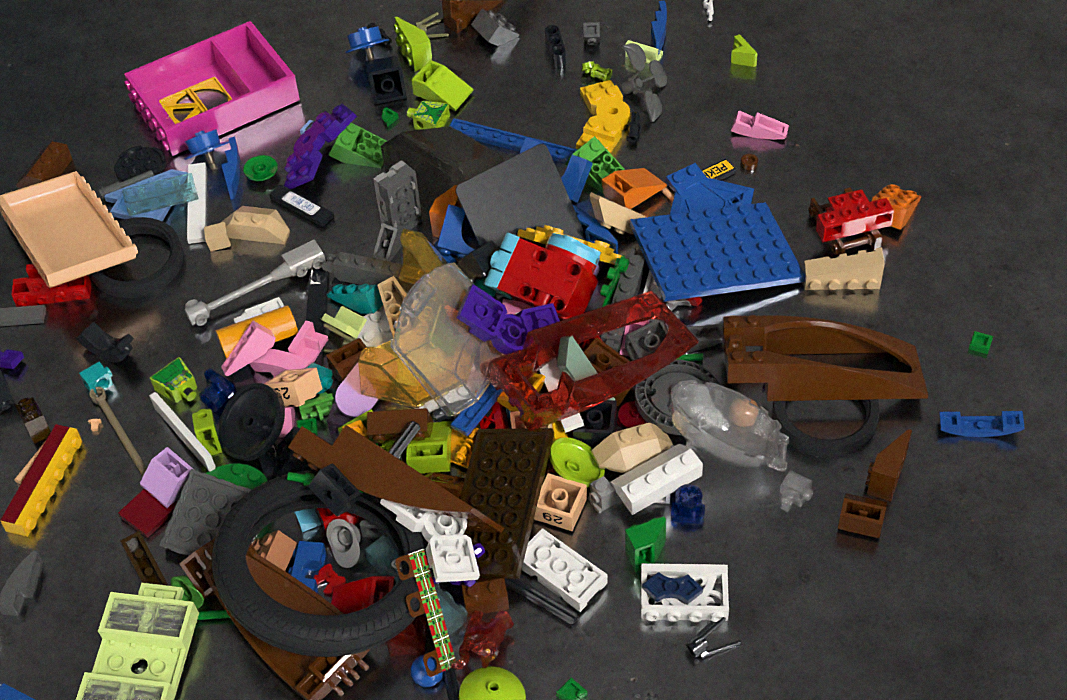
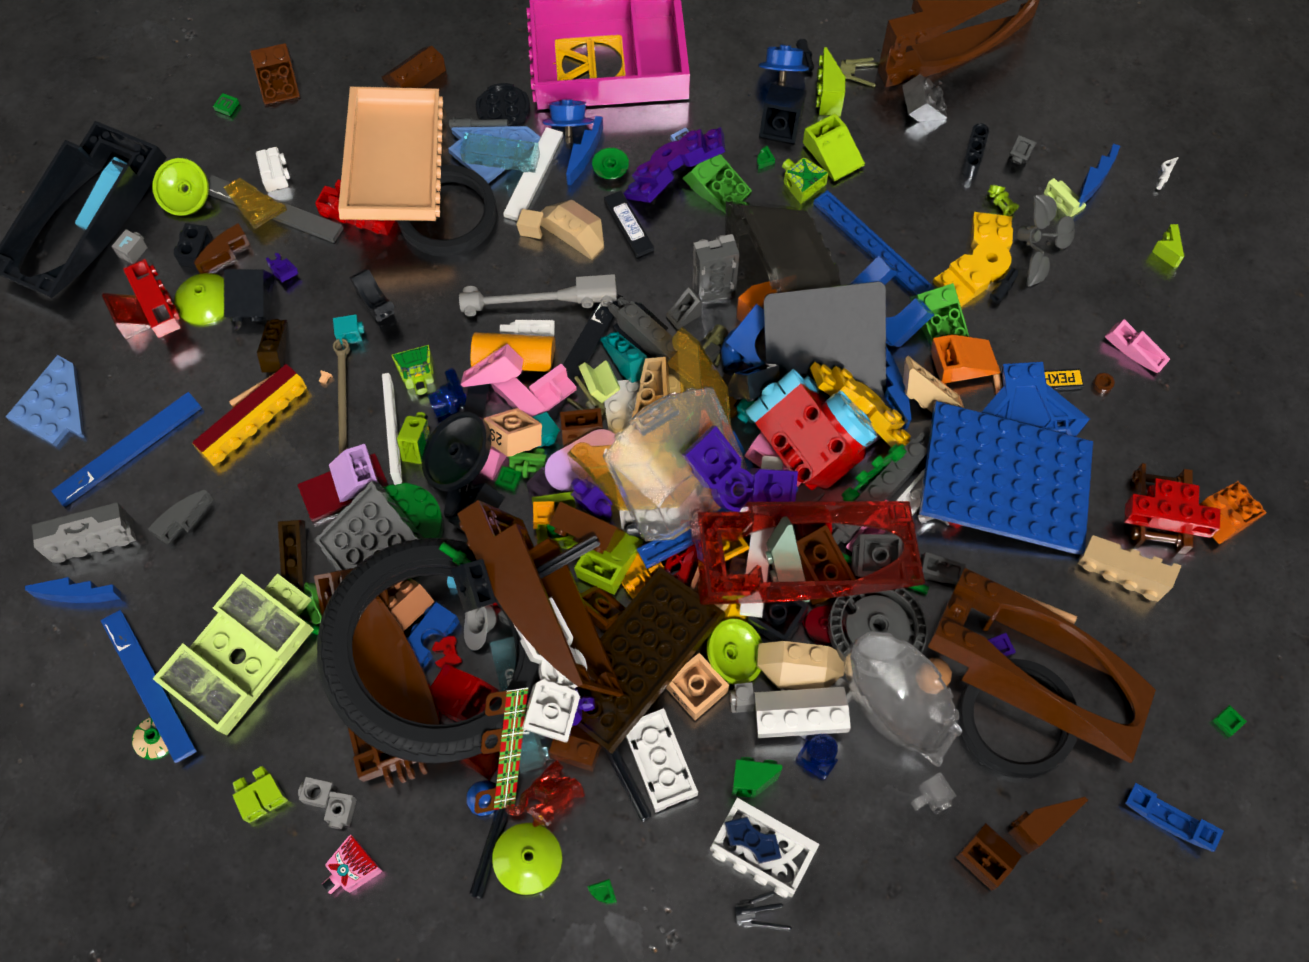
camera: 25 degrees right, 15 degrees up
none -> dark purple piece [571,478,613,520]

